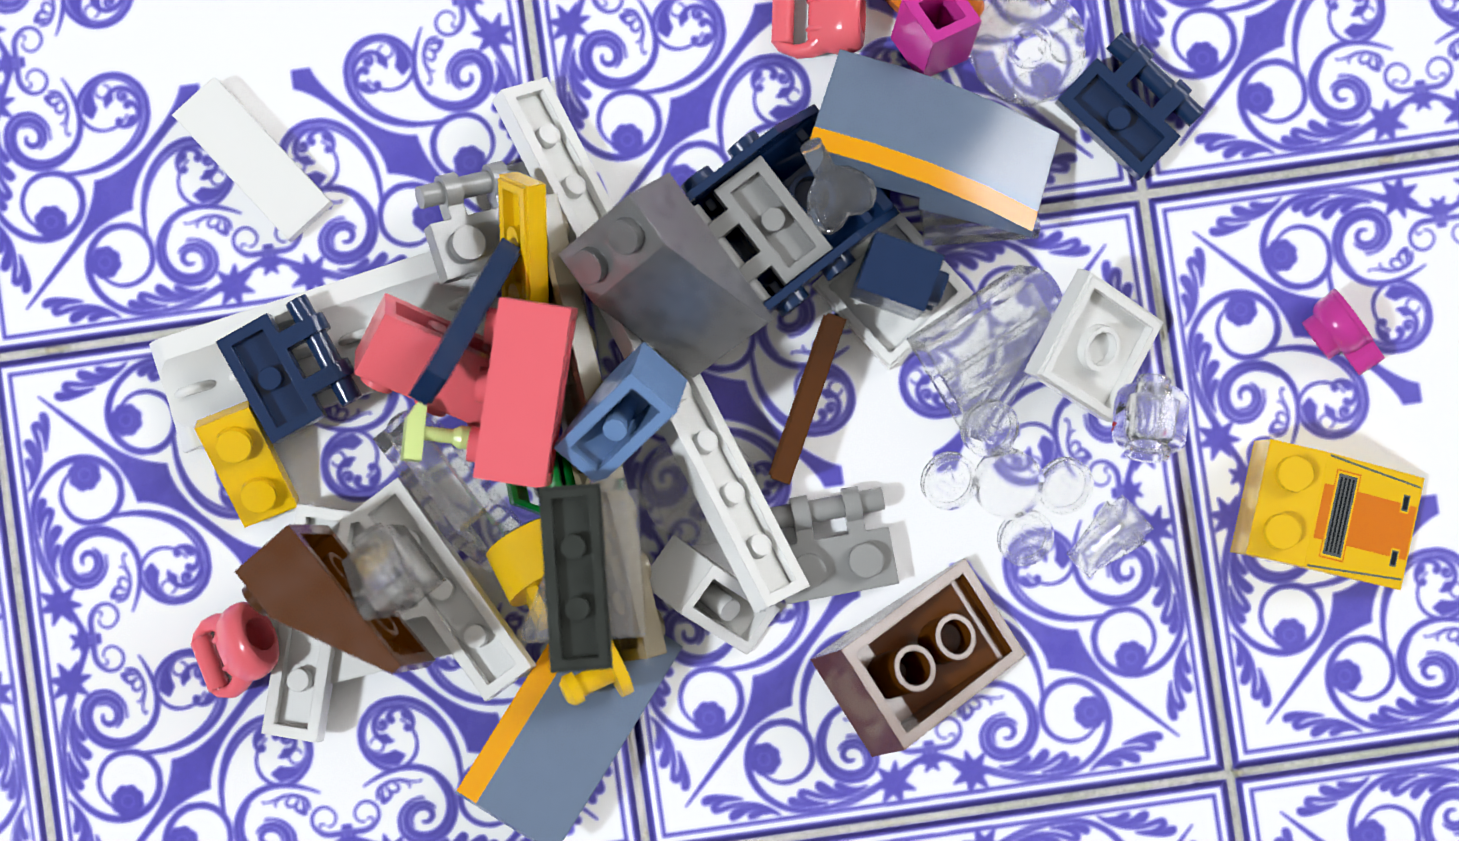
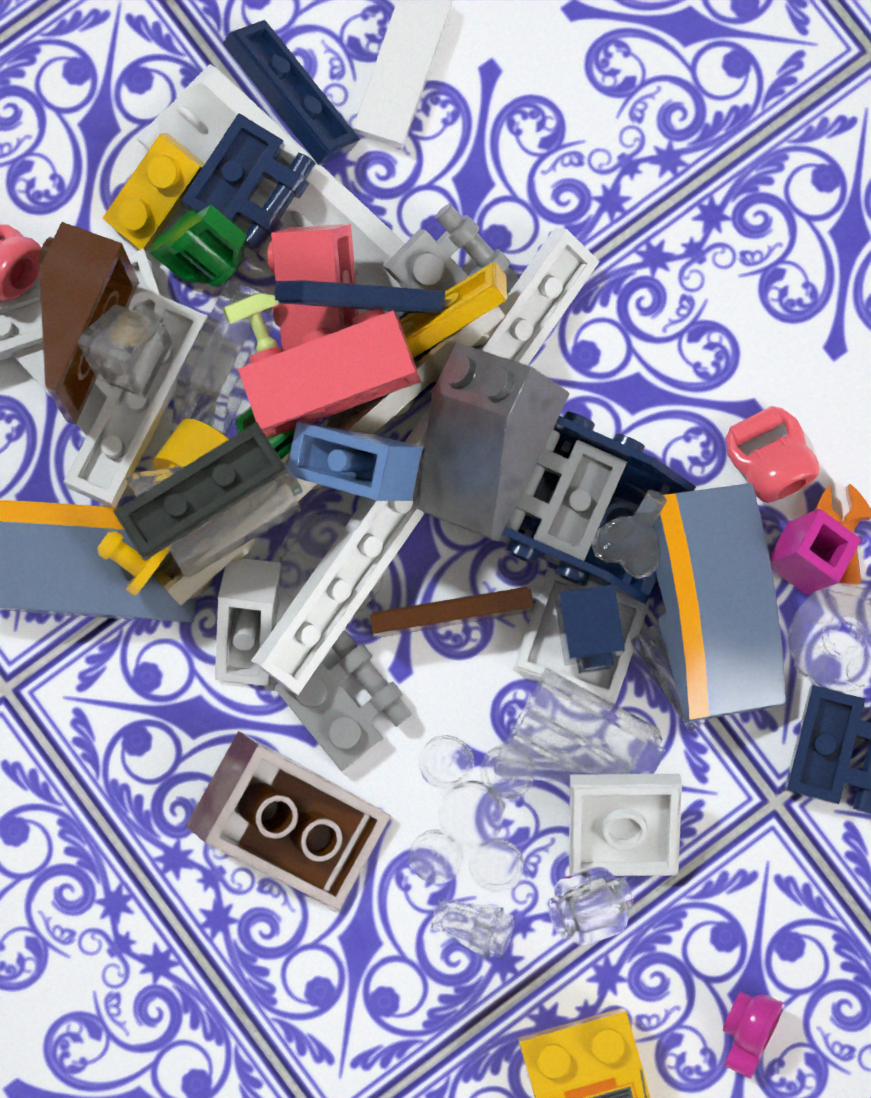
camera: 60 degrees right, 5 degrees down
none -> green piece [149,205,247,288]
none -> dark blue tile [222,19,360,165]

